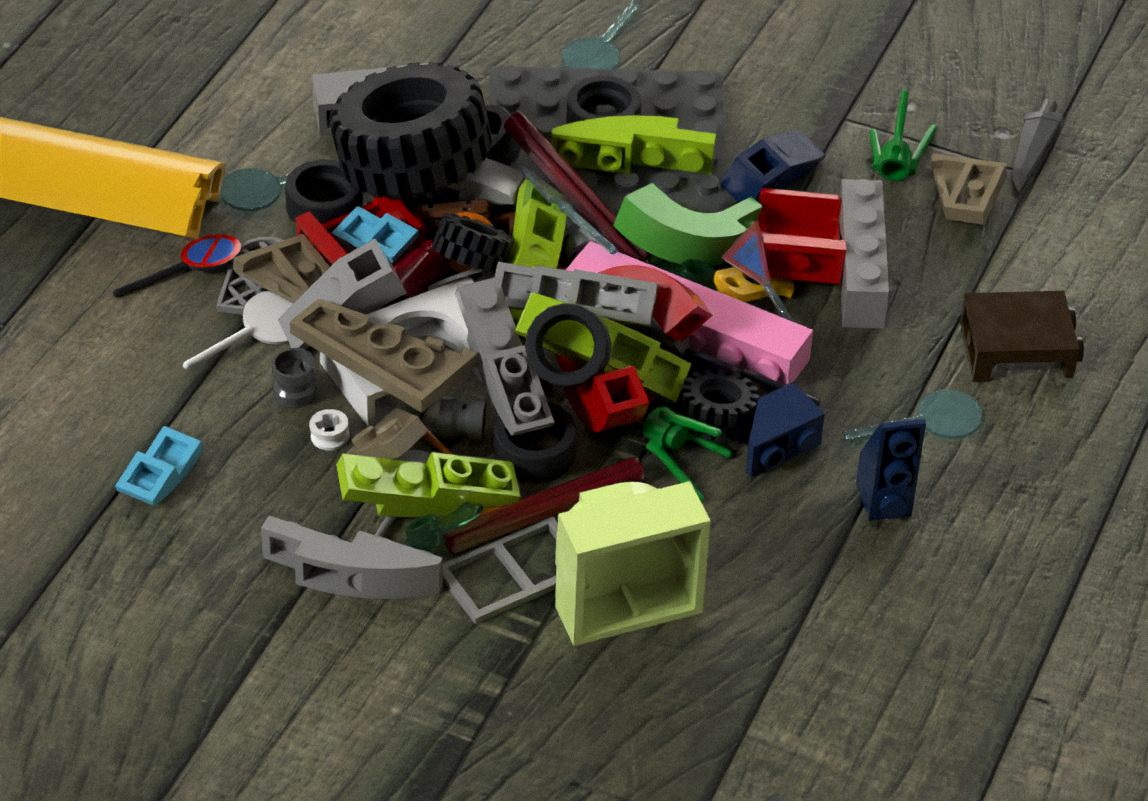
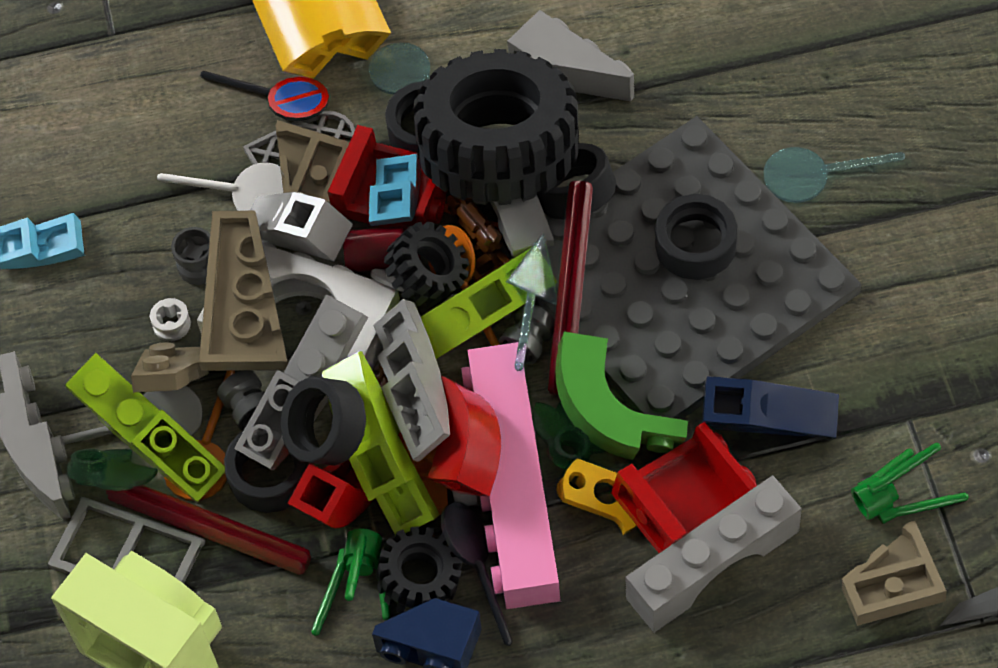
camera: 60 degrees right, 15 degrees up
lime slope [551,115,716,175] -> none
clear light blue piece [721,220,812,353] -> none

